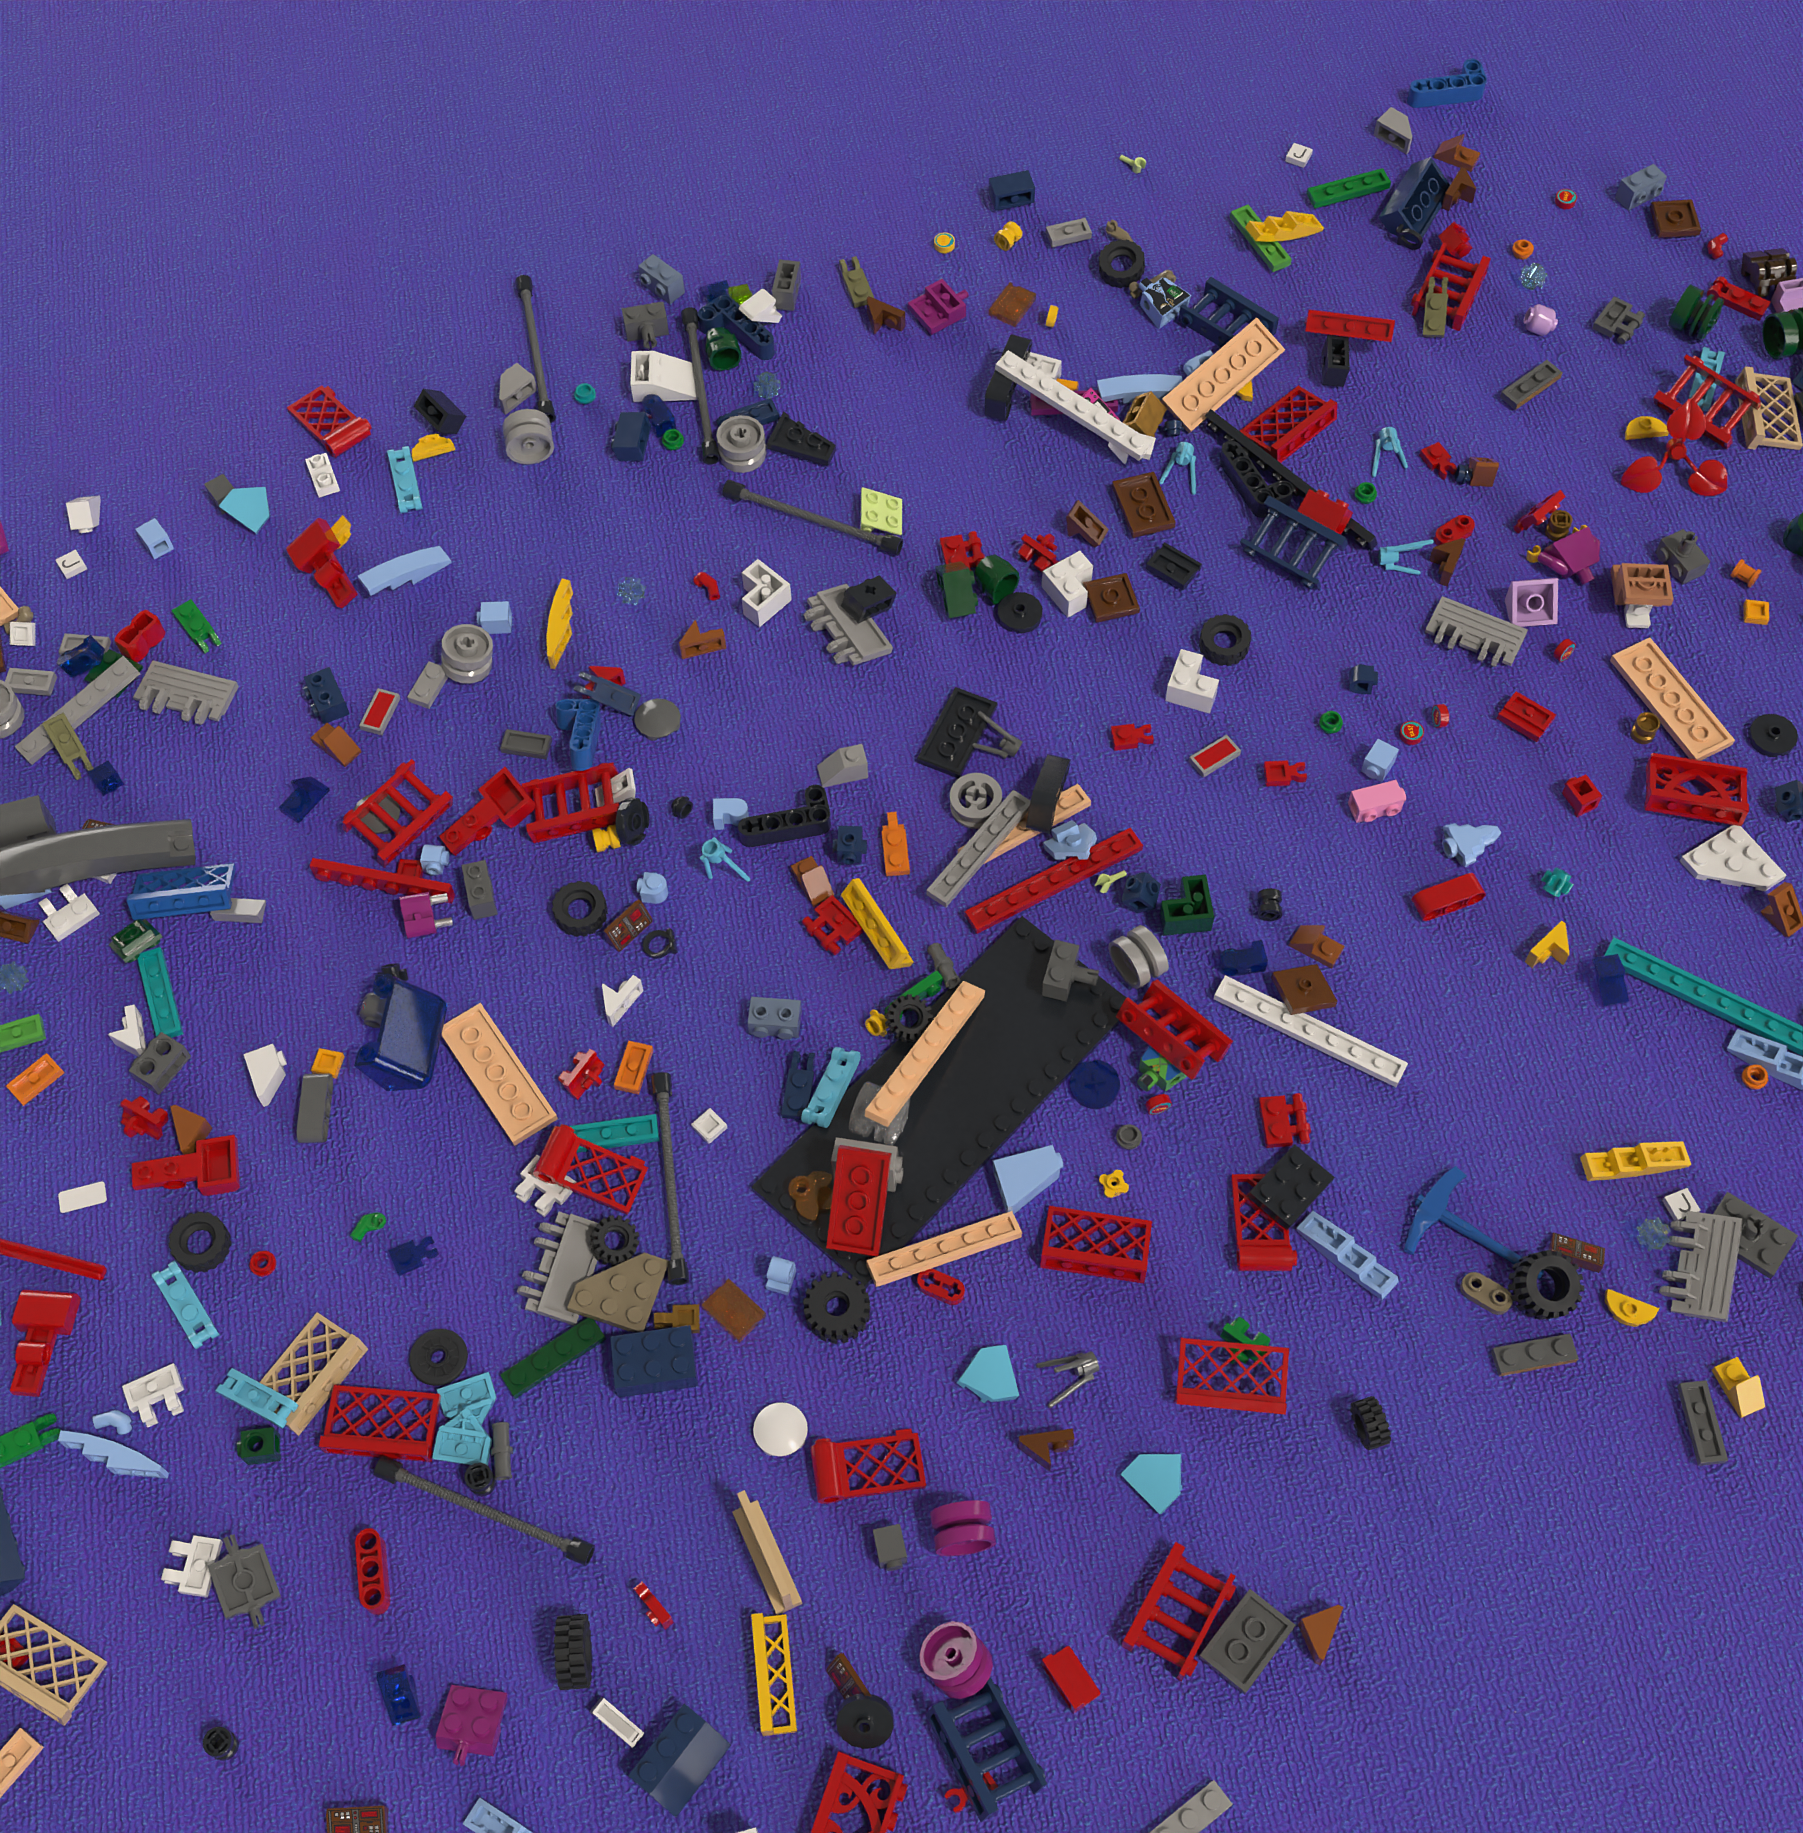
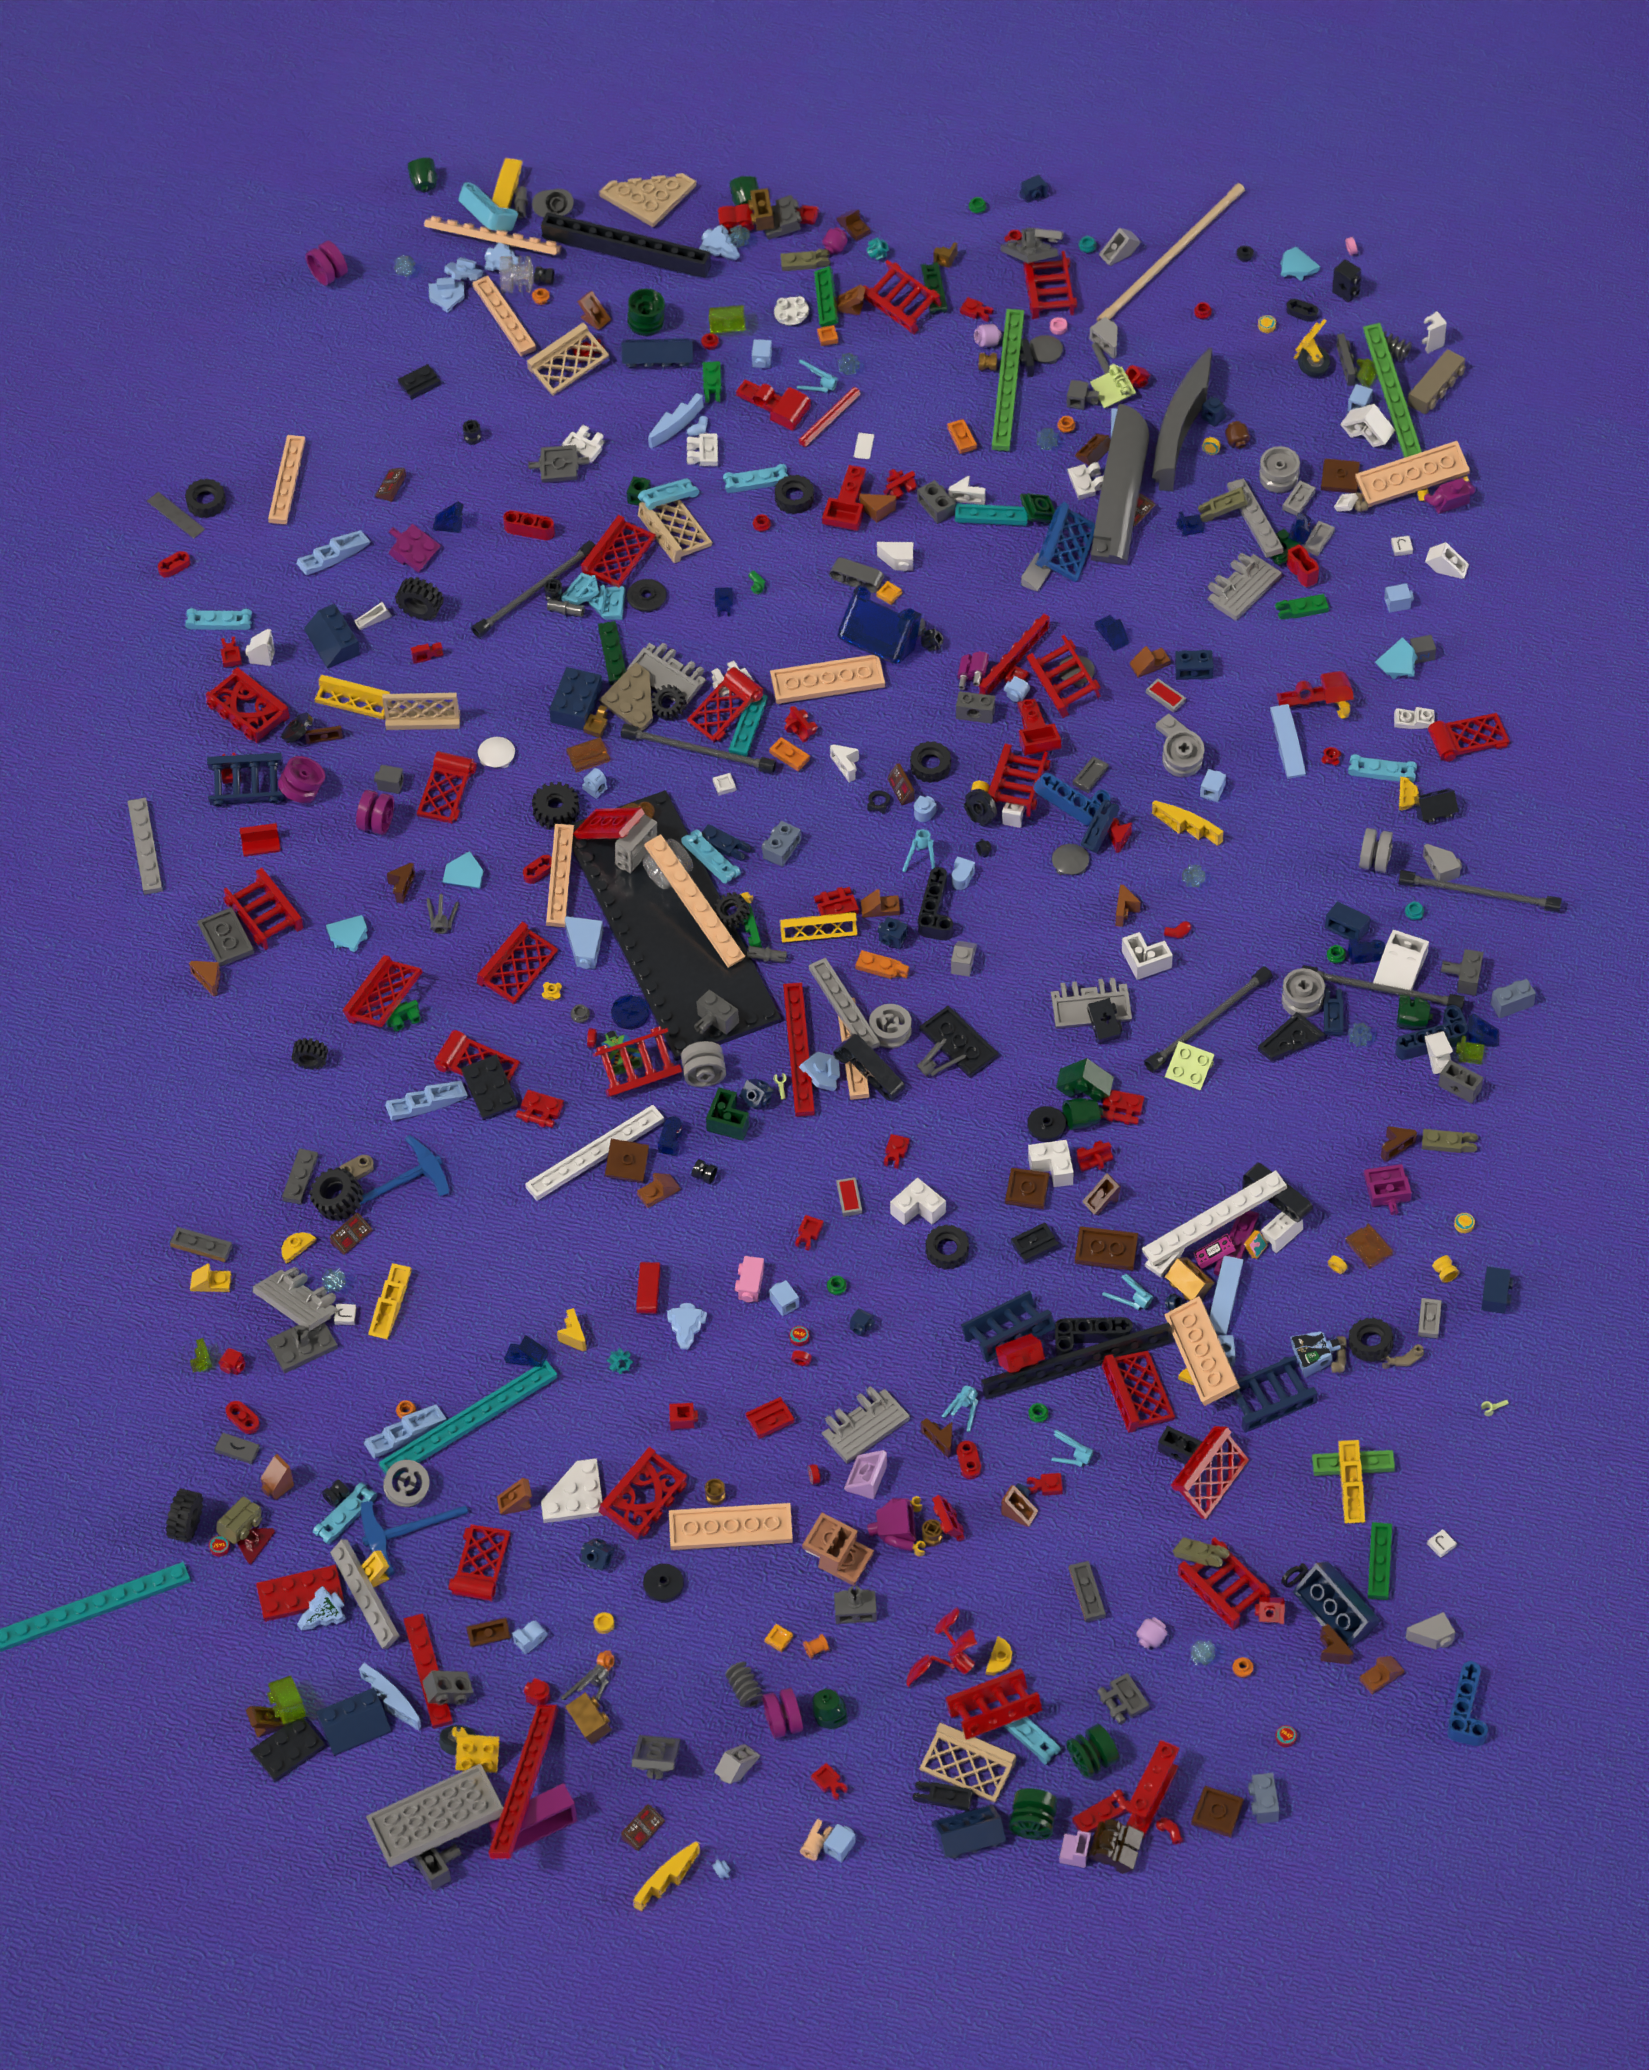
camera: 115 degrees right, 5 degrees down
none -> red fence [1126,1740,1180,1839]
none -> red plate [1321,747,1341,766]

